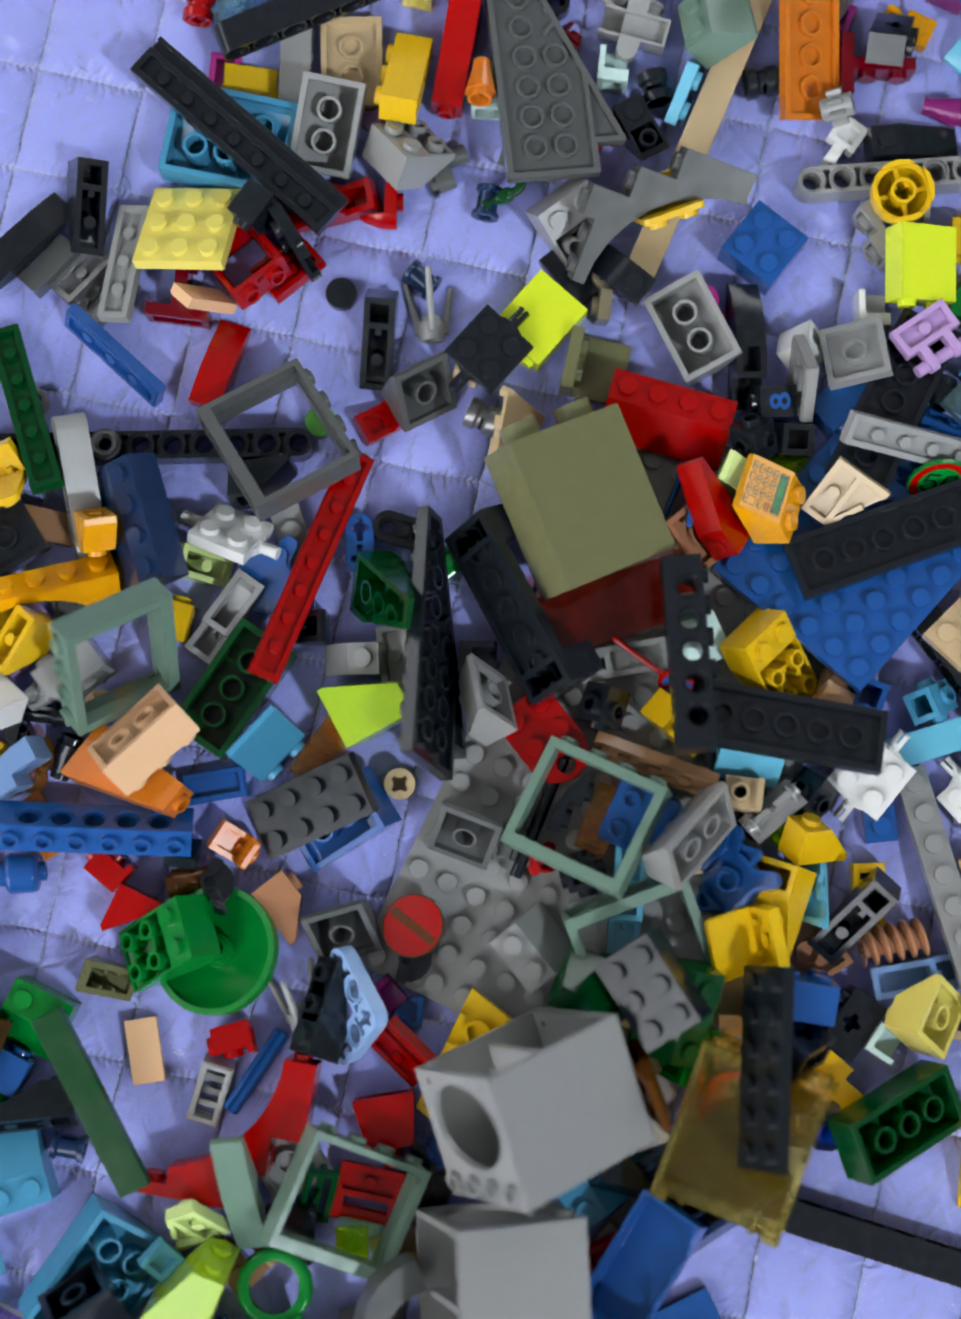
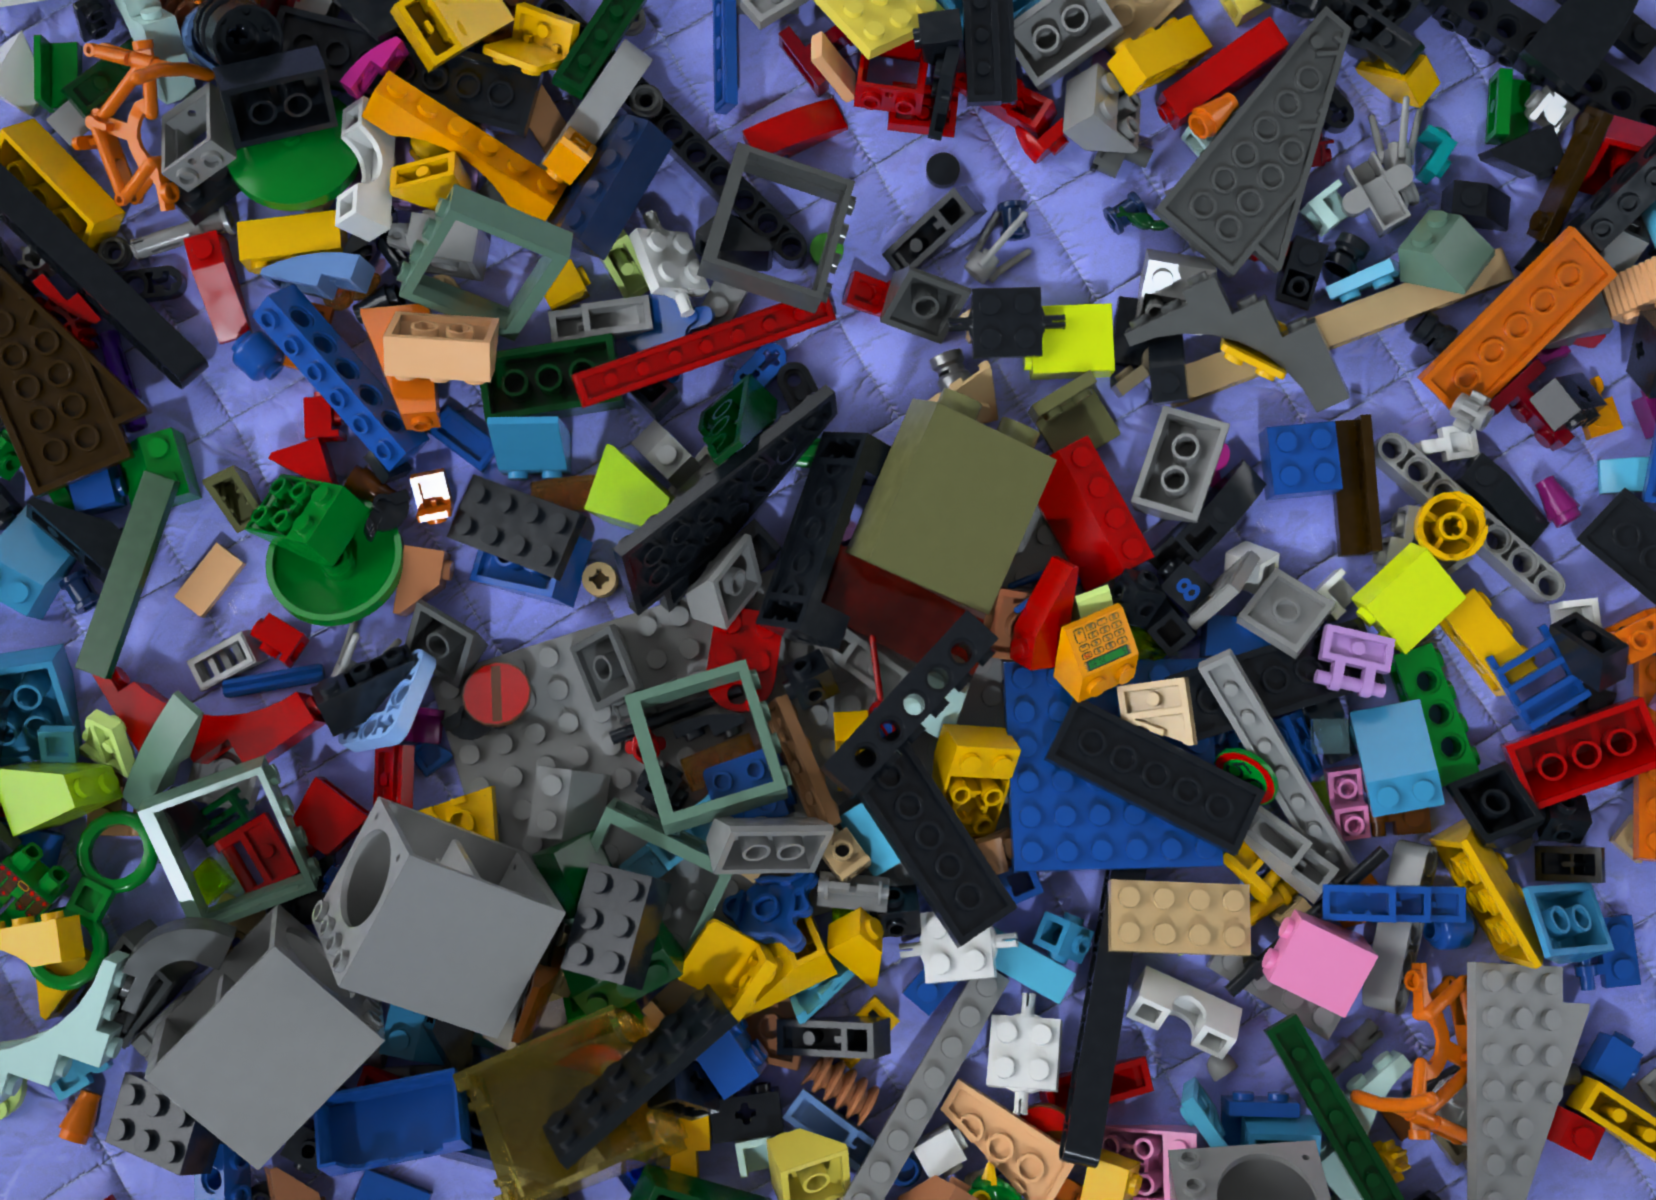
camera: 50 degrees right, 0 degrees up
none -> dark brown fence [1333,414,1383,557]

